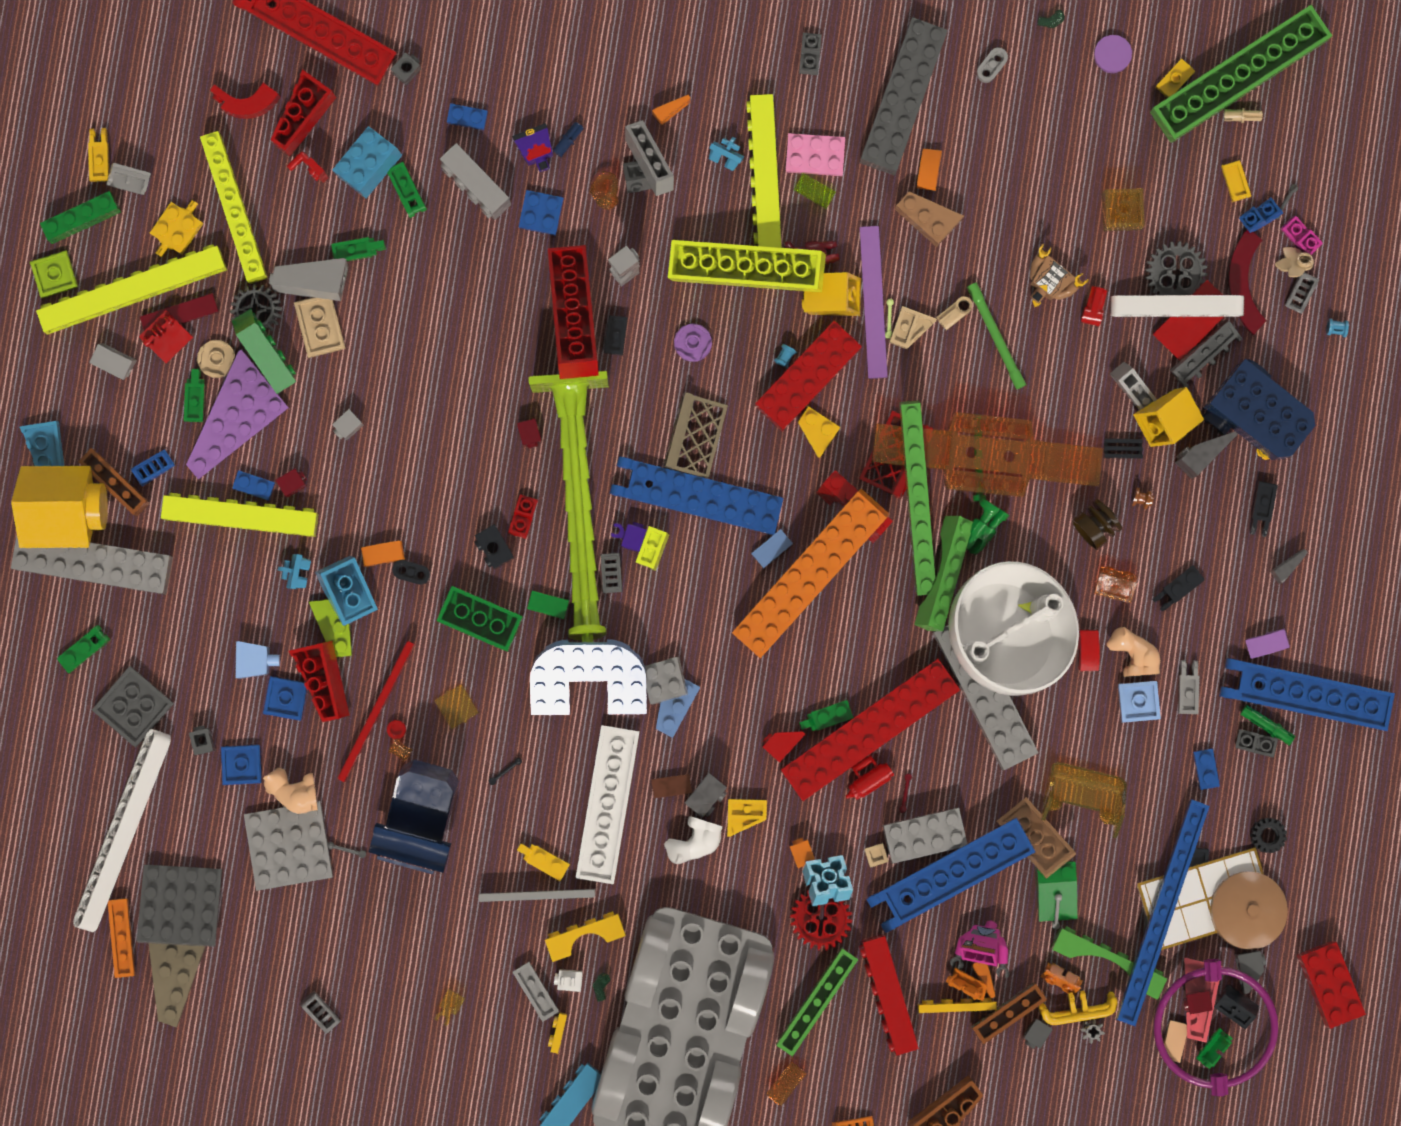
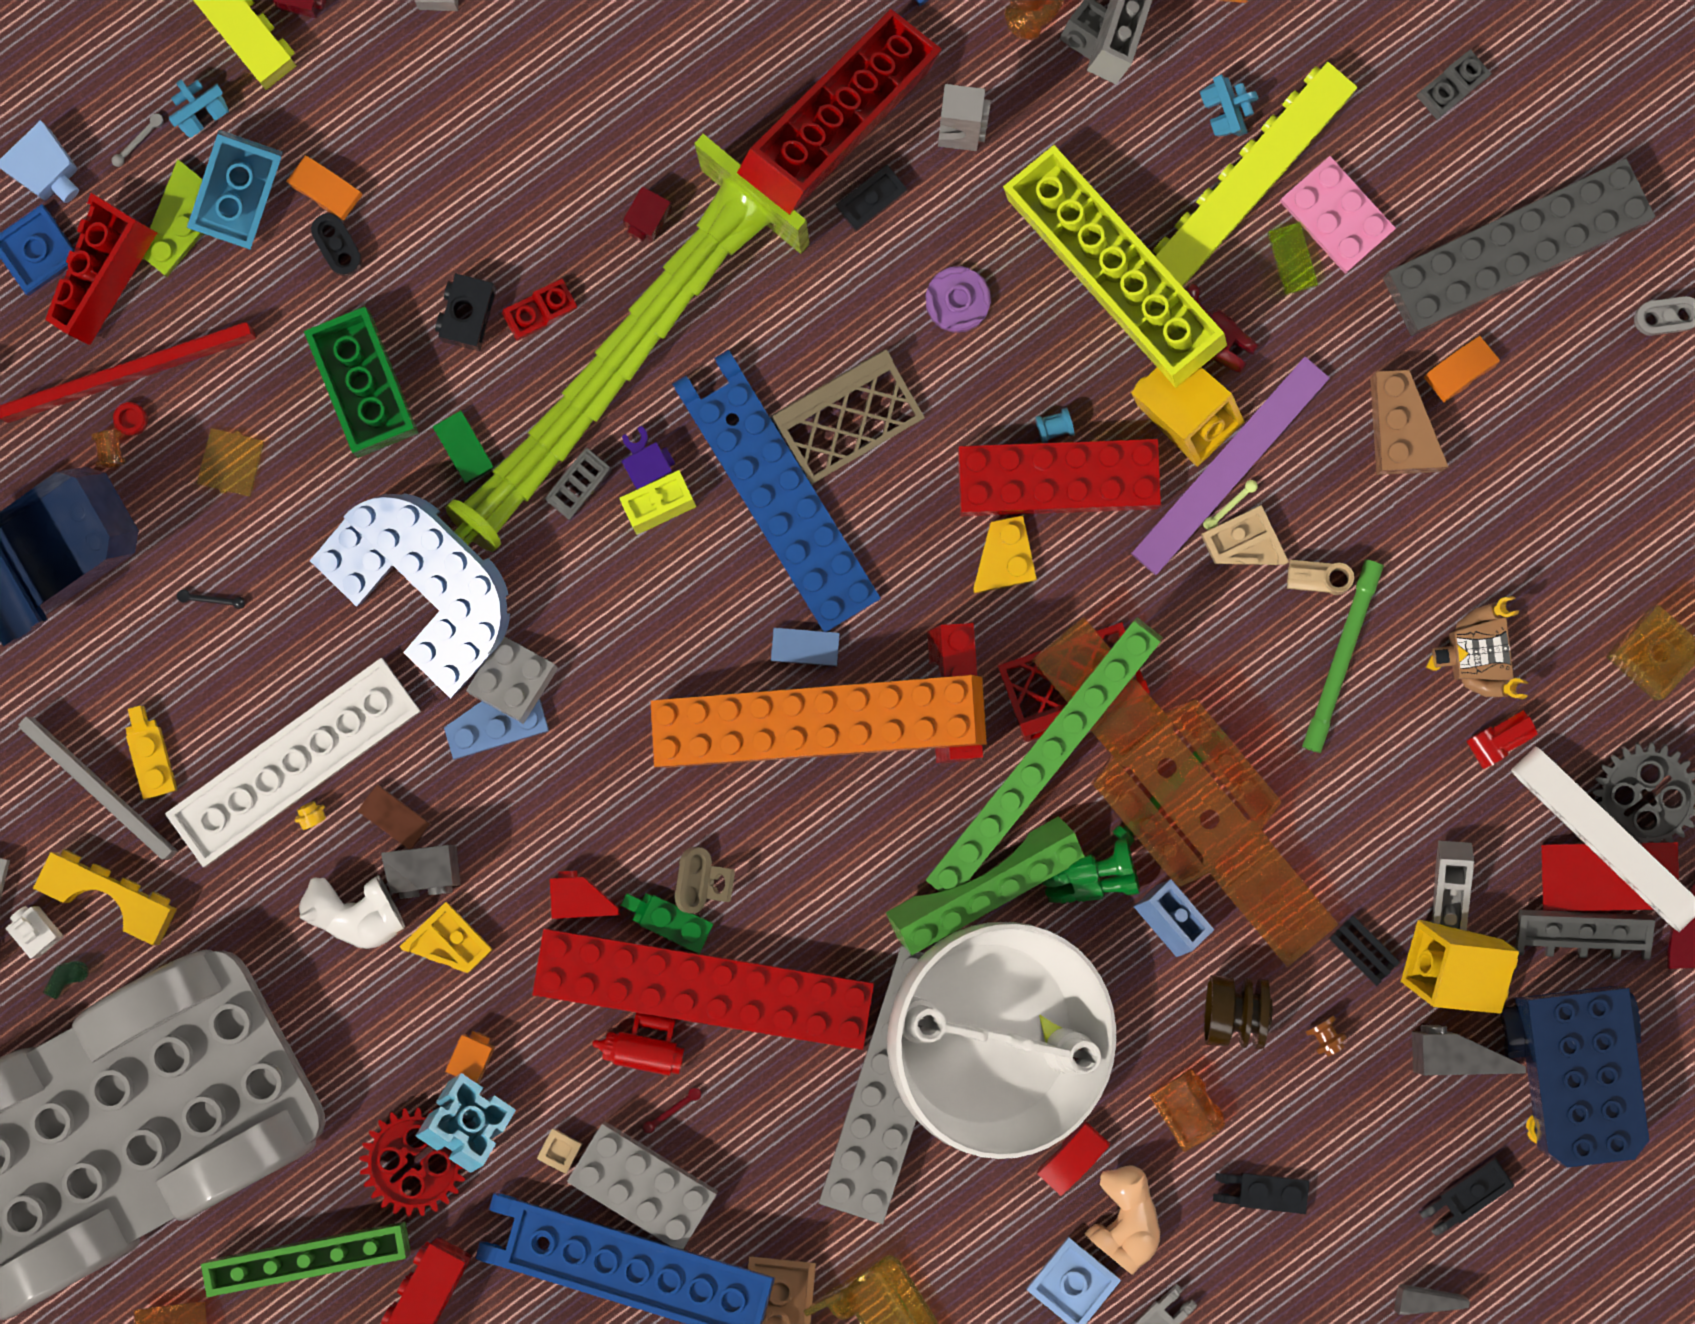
camera: 55 degrees right, 0 degrees up
none -> light grey hinge [112,114,164,167]
none -> yellow plate [294,801,326,830]
none -> dark tan bracket [675,847,735,914]
none -> medium blue brick [1134,879,1214,957]

